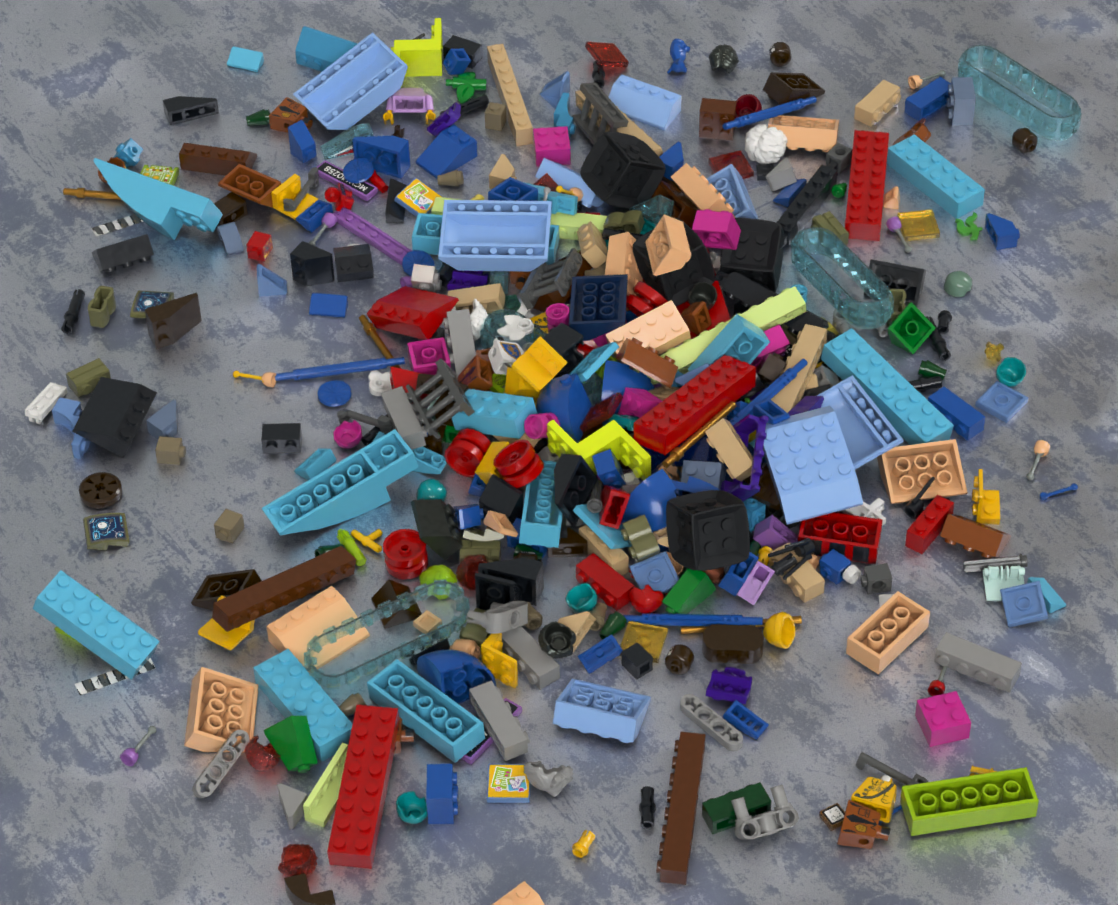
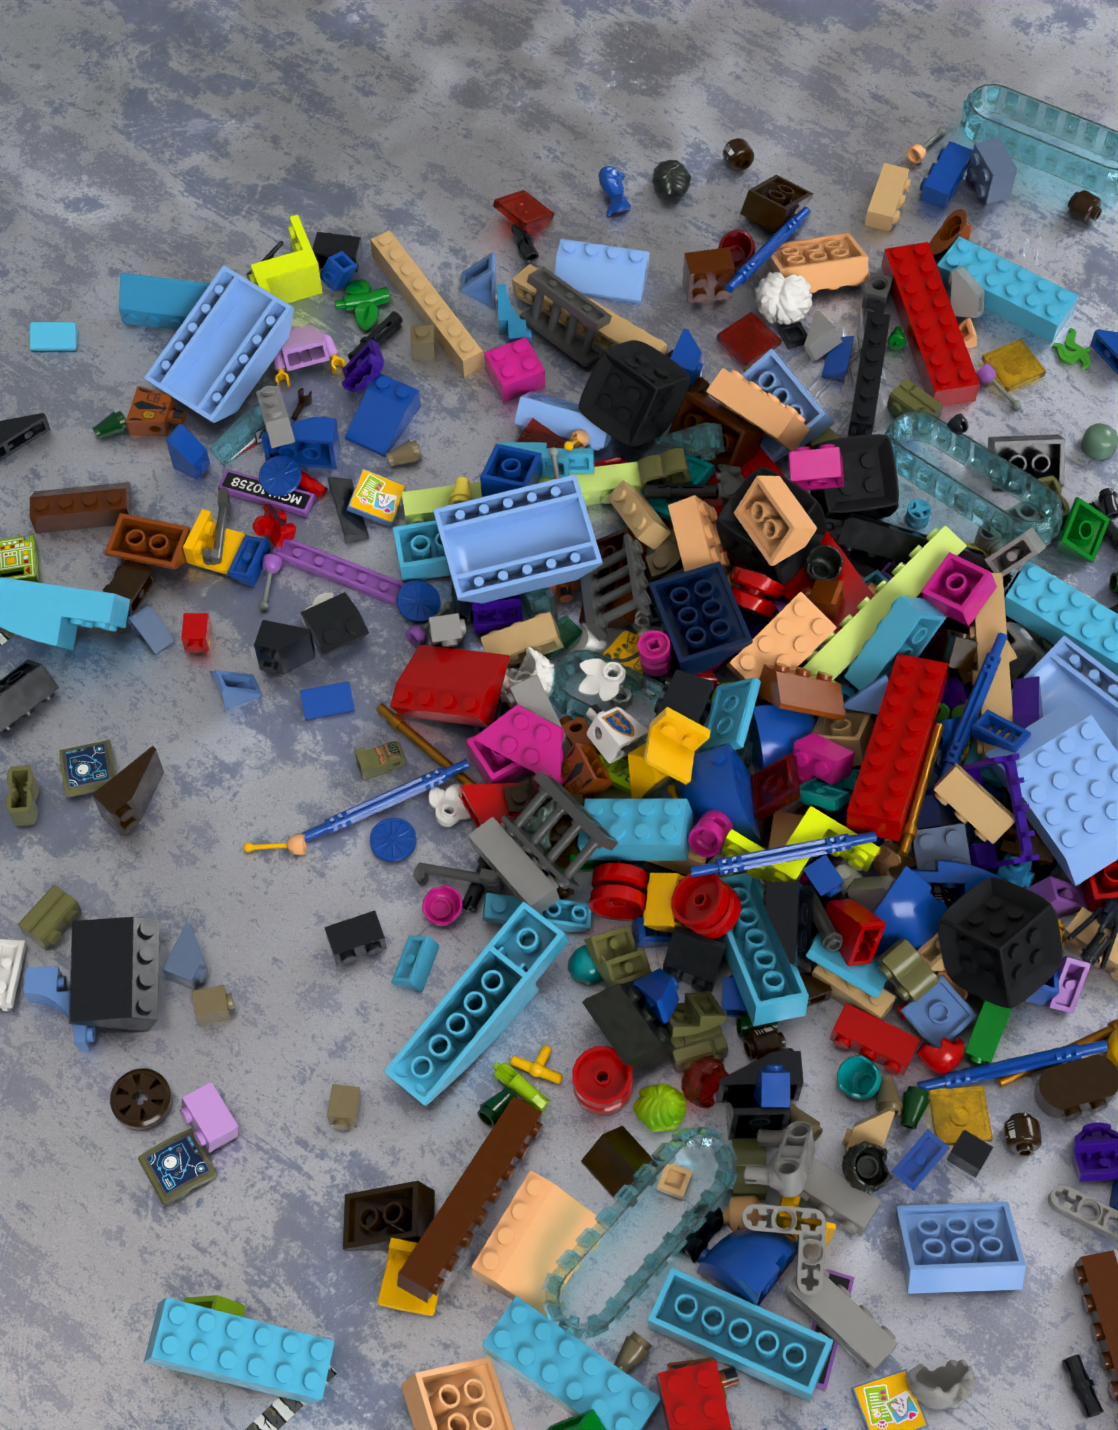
camera: 20 degrees left, 15 degrees up
light nougat slope [483,510,518,537] -> none
tan slope [489,154,517,189] -> none
none -> lavender brick [179,1082,239,1153]
none -> light grey brick [256,385,295,448]
none -> olive leg [355,741,407,781]
none -> dark pink wing [474,705,564,785]
none -> olive slope [584,925,652,987]
none -> blue axle [690,831,877,878]
none -> light grey beam [741,1204,826,1295]
none -> blue slope [754,1064,790,1107]
none -> dark pink brick [921,552,997,627]
none -> black hinge [947,414,969,435]
none -> light grey slope [949,266,985,318]
none -> light grey brick [985,527,1046,577]

